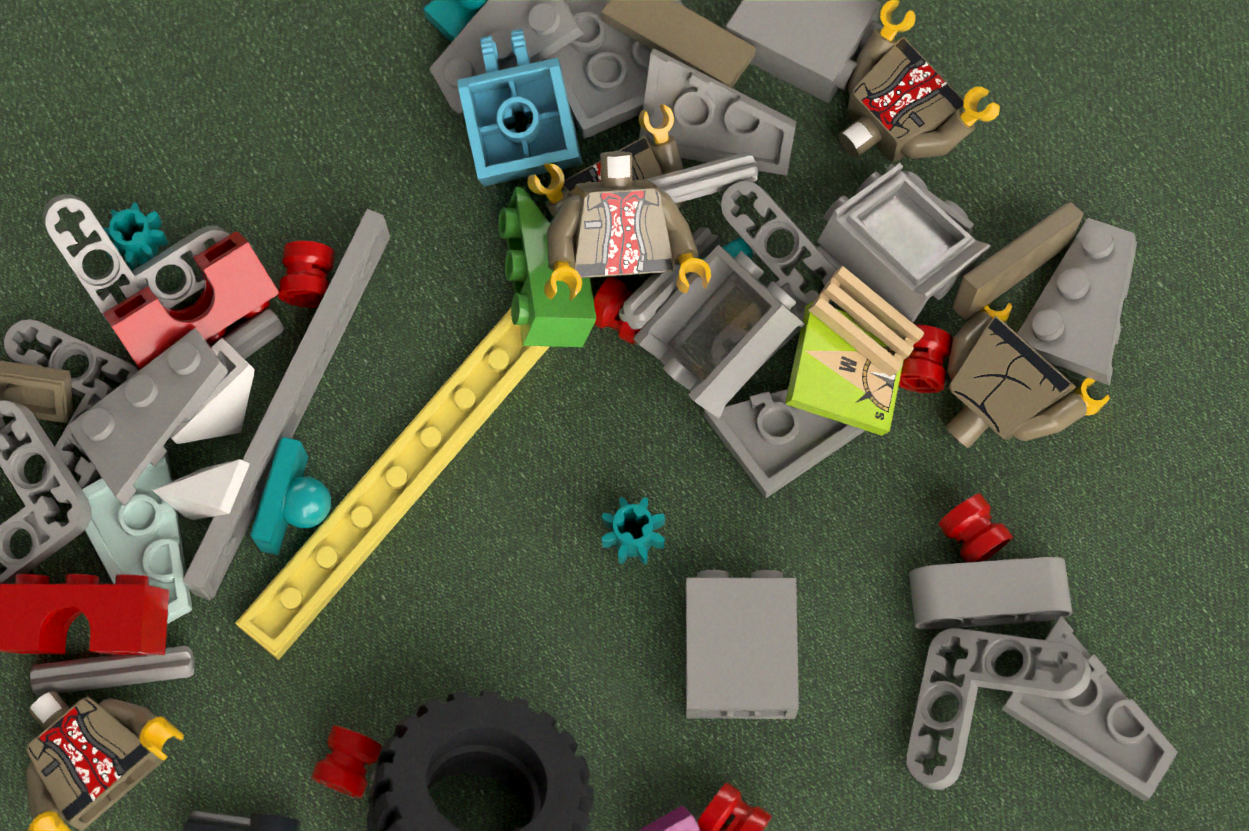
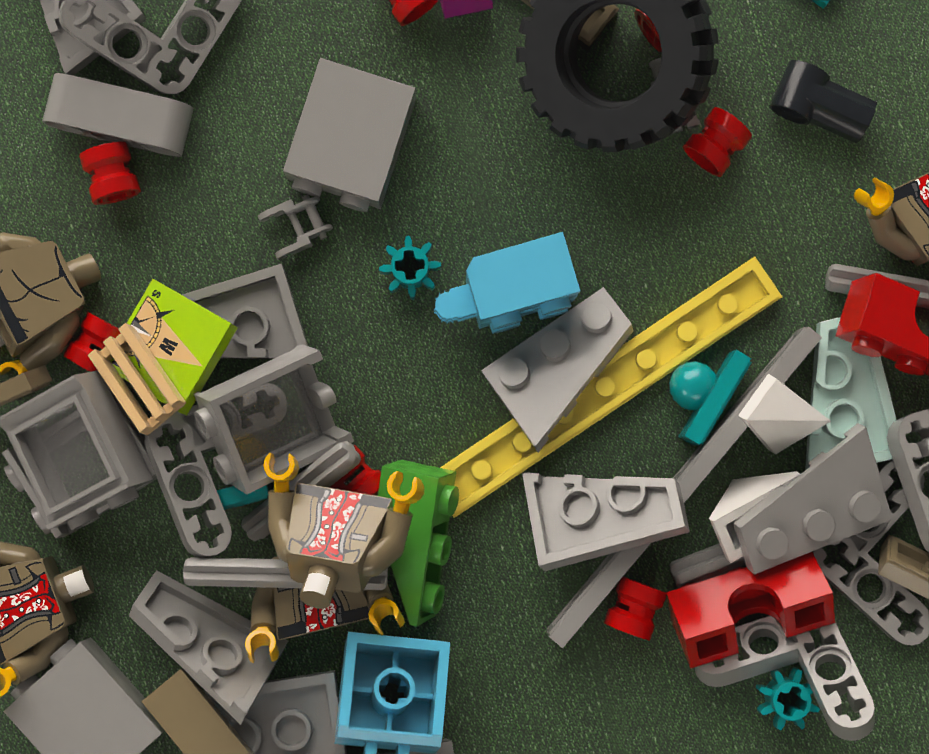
camera: 170 degrees left, 15 degrees up
none -> light grey piece [258,194,333,260]
none -> medium azure hinge [434,232,580,334]
none -> light grey wing [481,287,634,453]
none -> light grey wing [522,473,690,571]

